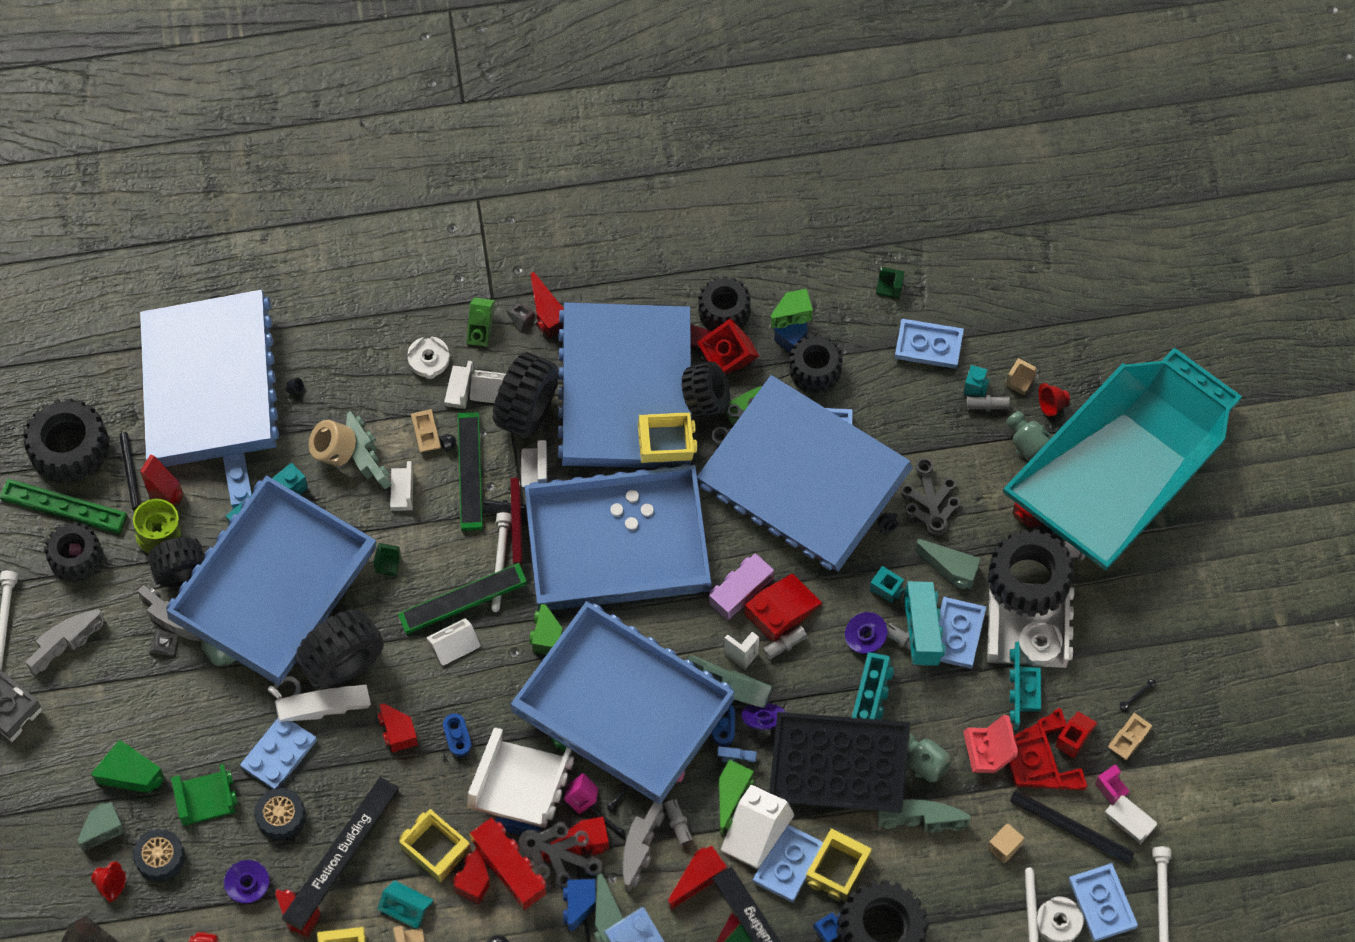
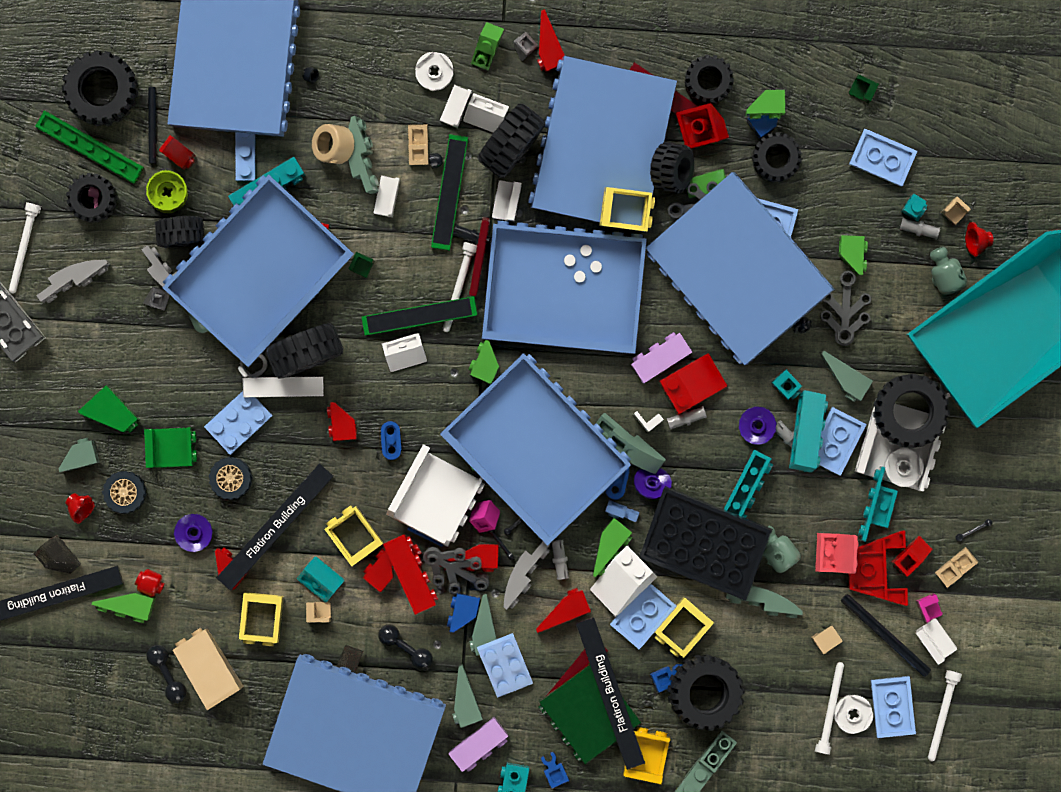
camera: 15 degrees right, 25 degrees up
none -> bright green slope [839,235,868,276]

